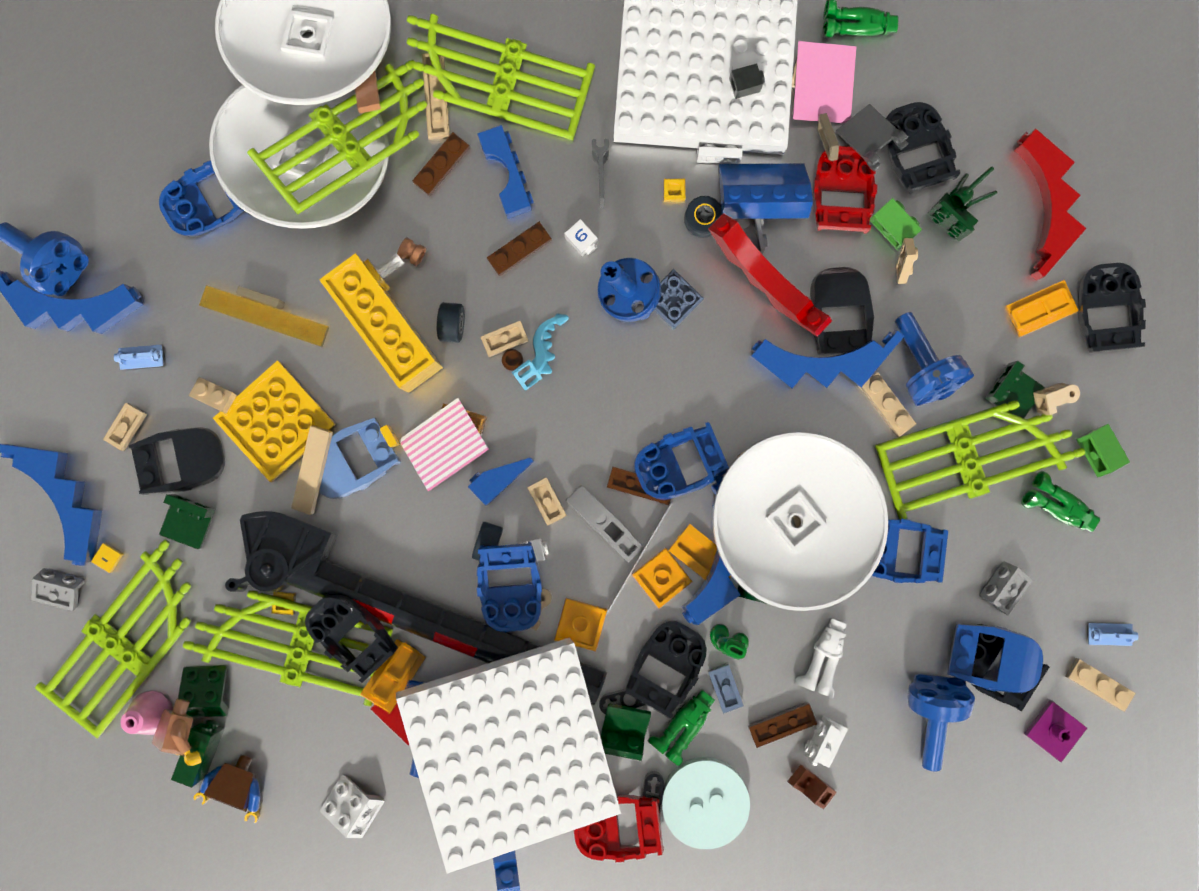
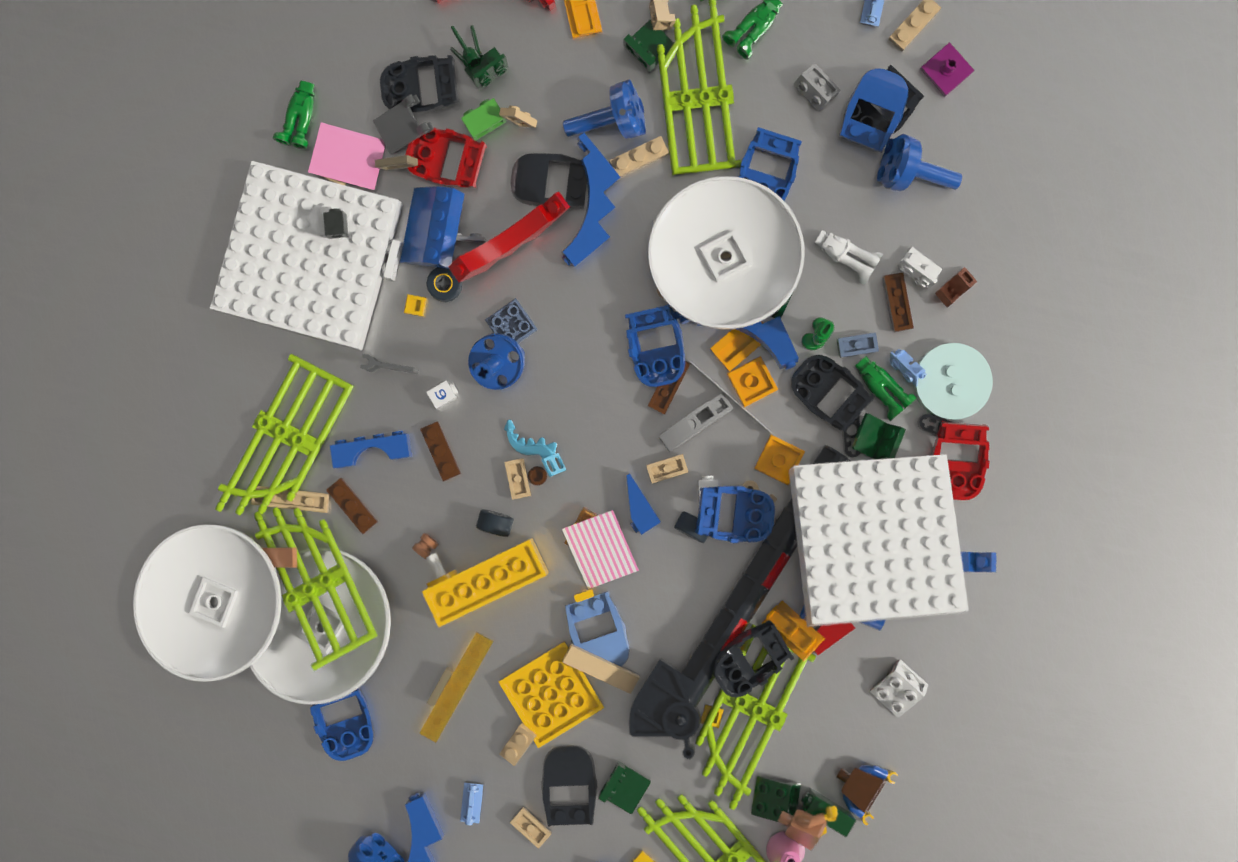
camera: 75 degrees left, 0 degrees up
none -> light blue hinge [890,349,927,387]

